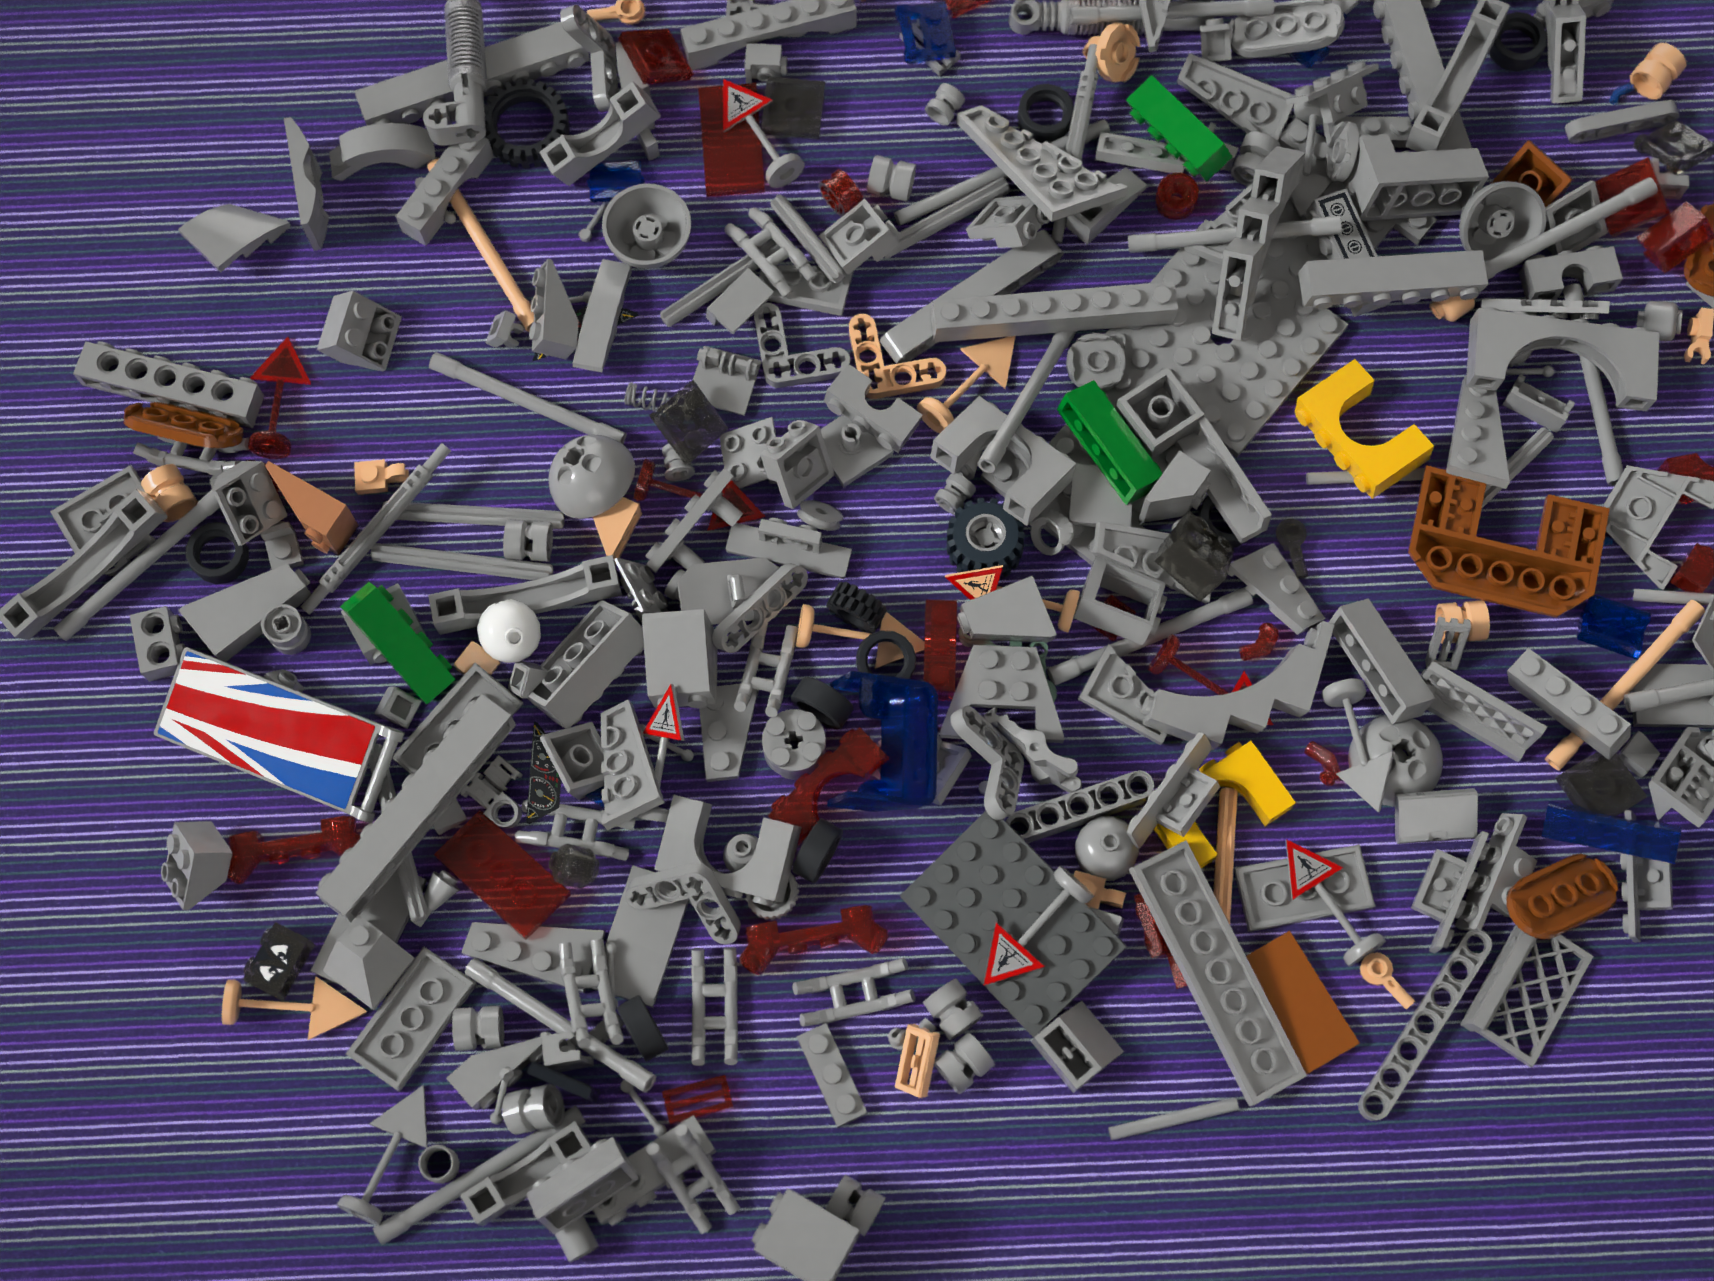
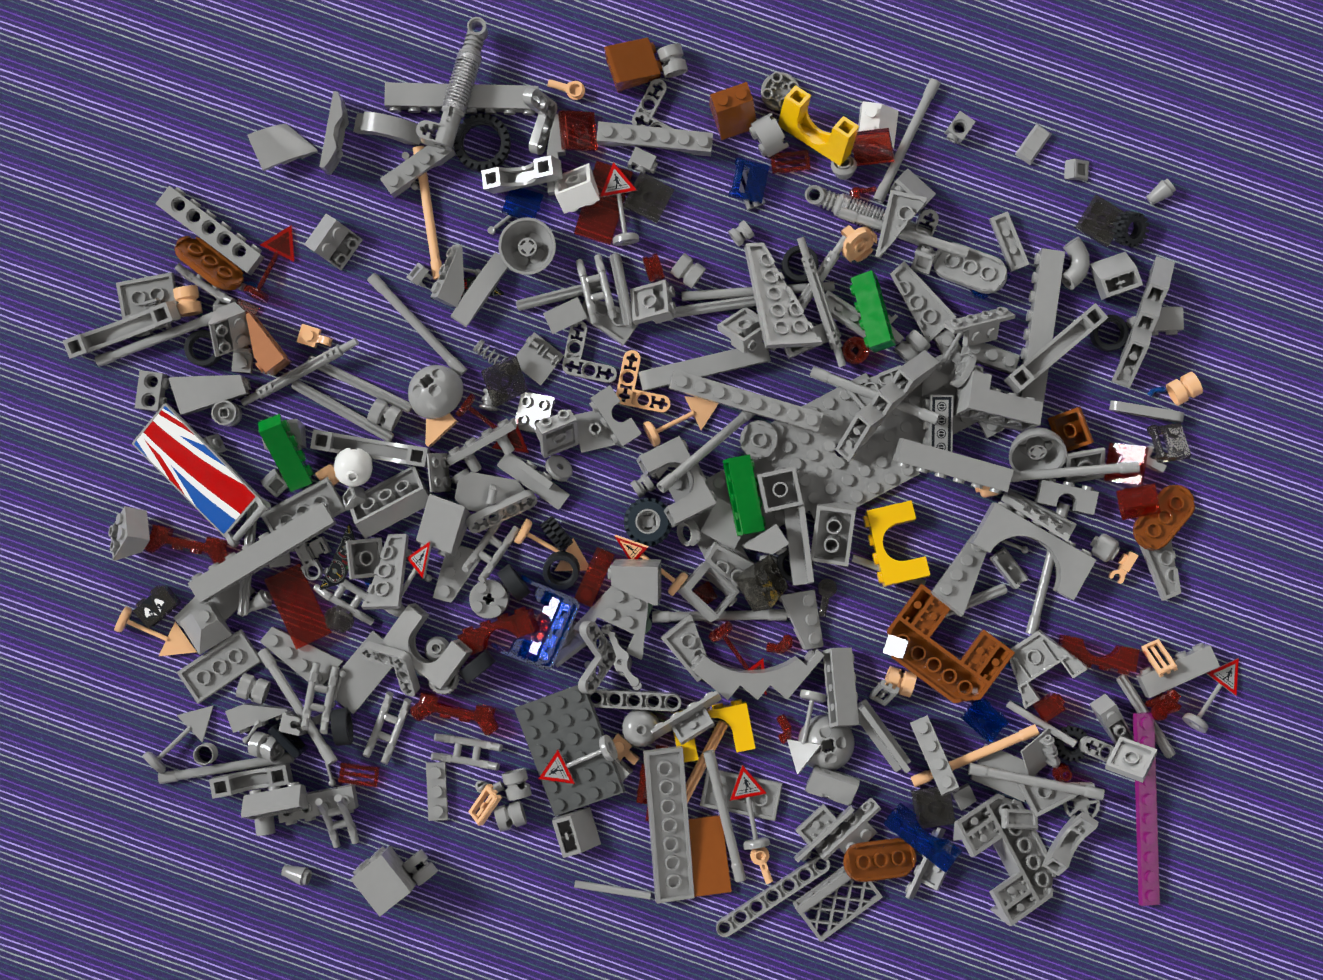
camera: 20 degrees right, 15 degrees up
none -> white slope [554,163,600,214]
none -> light grey piece [703,750,746,882]
none -> light grey axle [797,237,846,367]
none -> light grey slope [811,502,857,566]
none -> slope [883,634,908,659]

